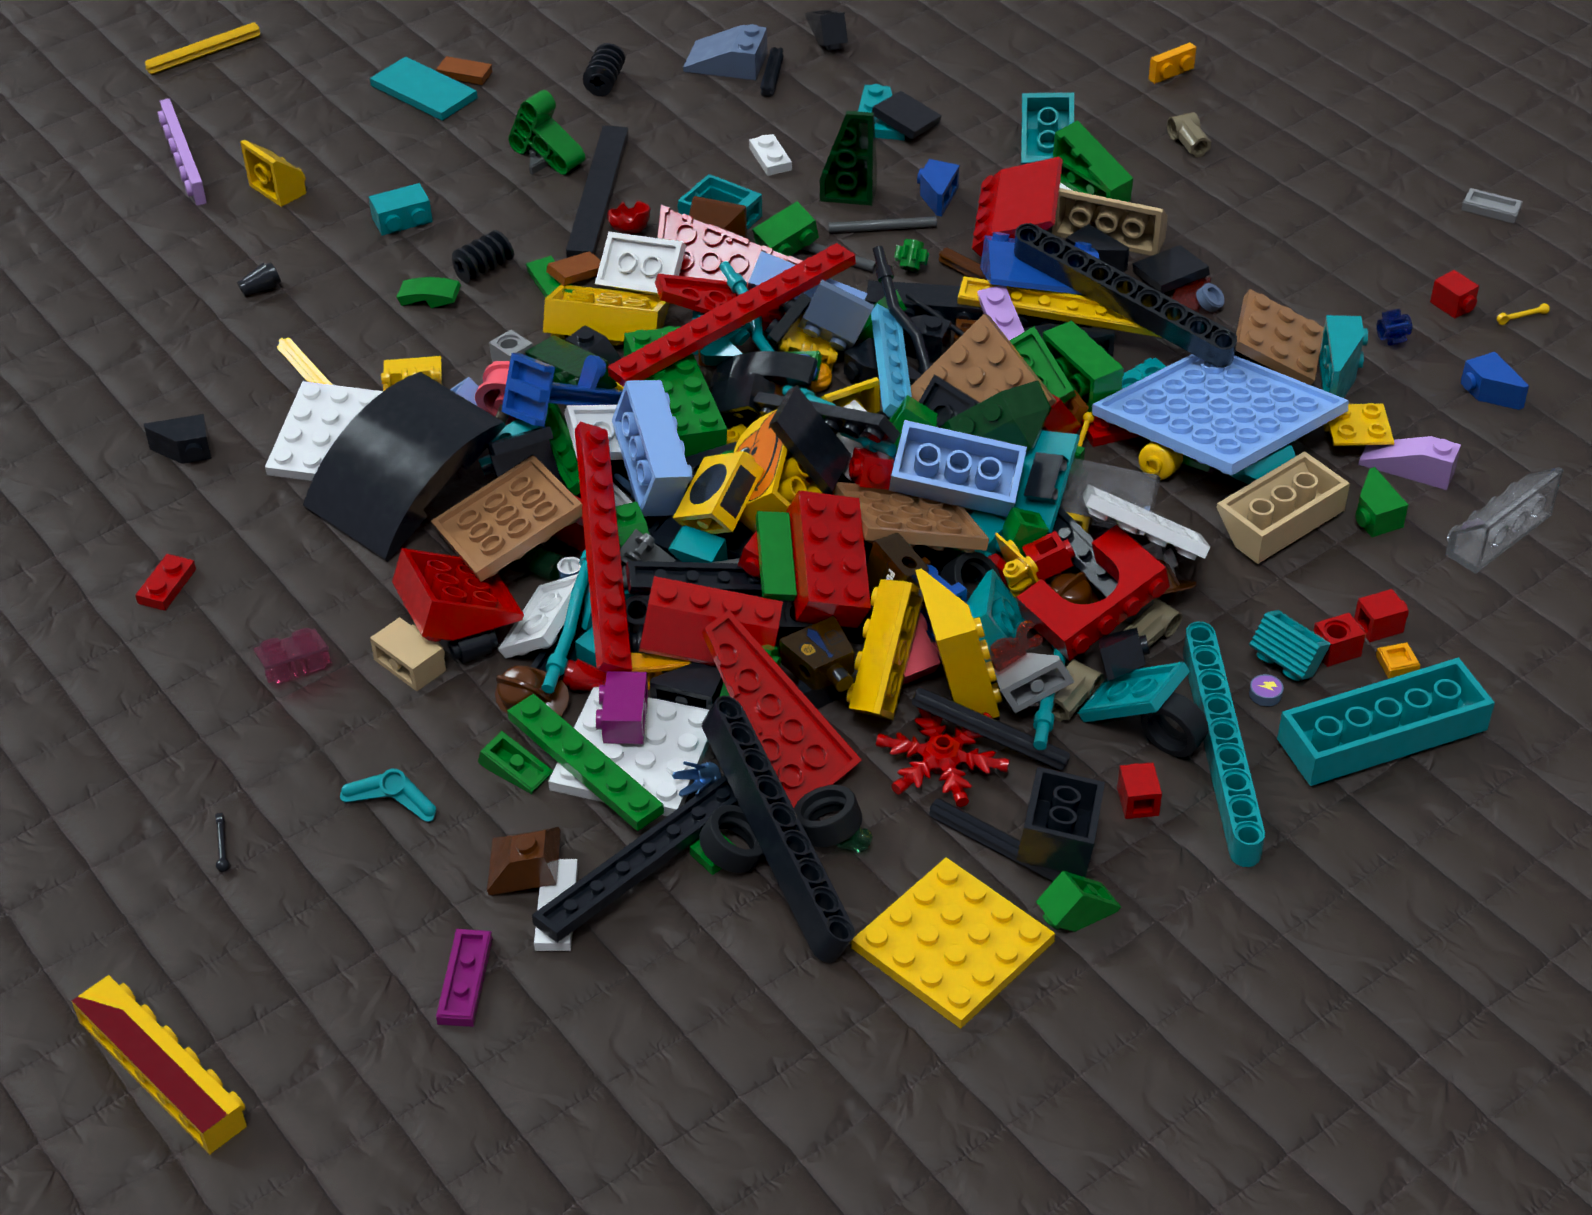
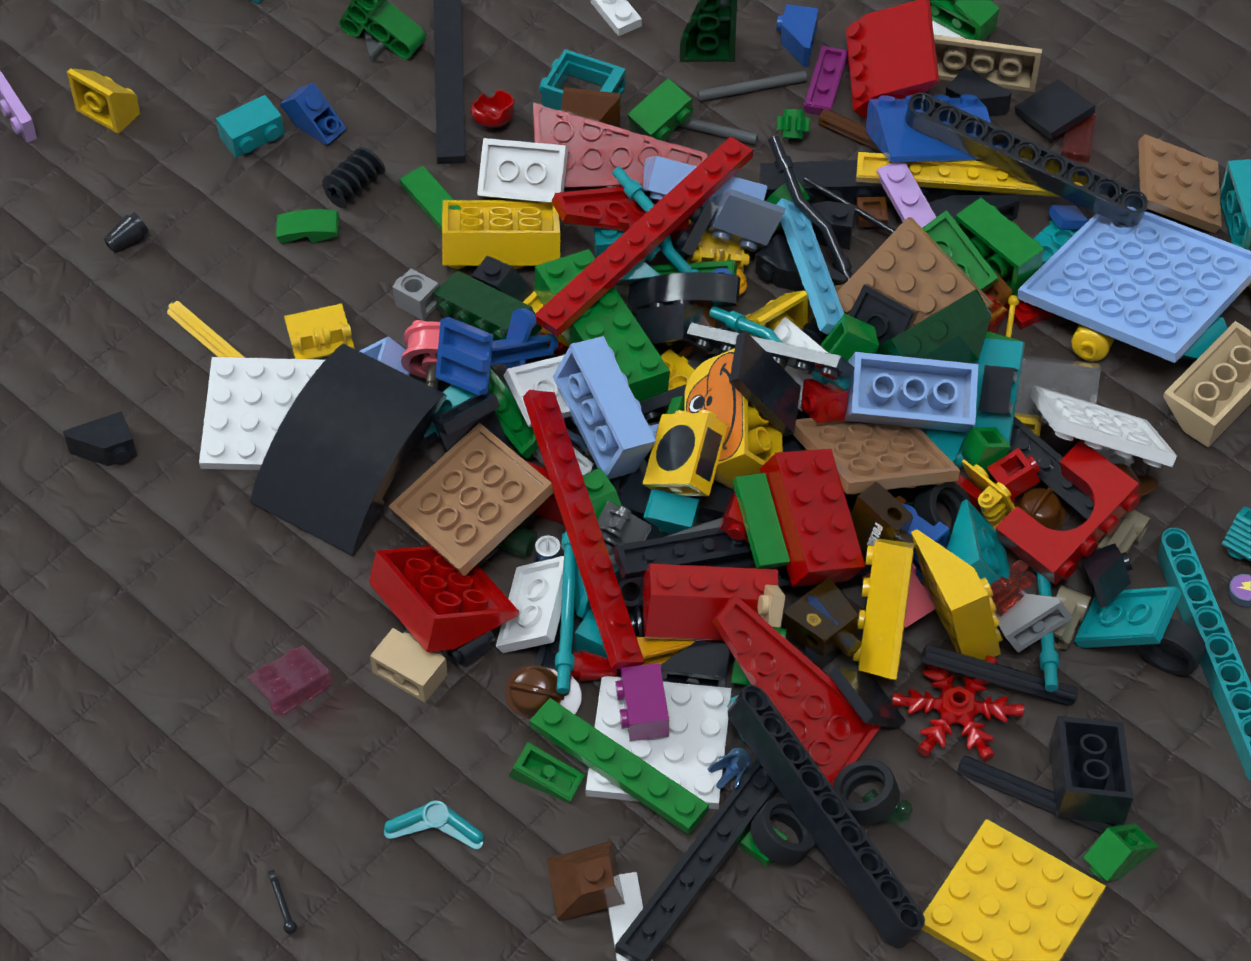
camera: 10 degrees left, 10 degrees up
red plate [135,554,196,611] -> none
dark orange tile [546,251,601,286] -> none
red brick [1117,762,1162,819] -> none
sand blue tile [1196,283,1225,312] -> none
none -> blue slope [280,82,347,145]
none -> tan plate [757,585,785,627]
none -> magenta tile [803,46,848,115]
none -> black tile [830,666,906,729]
none -> blue tile [1048,205,1089,230]

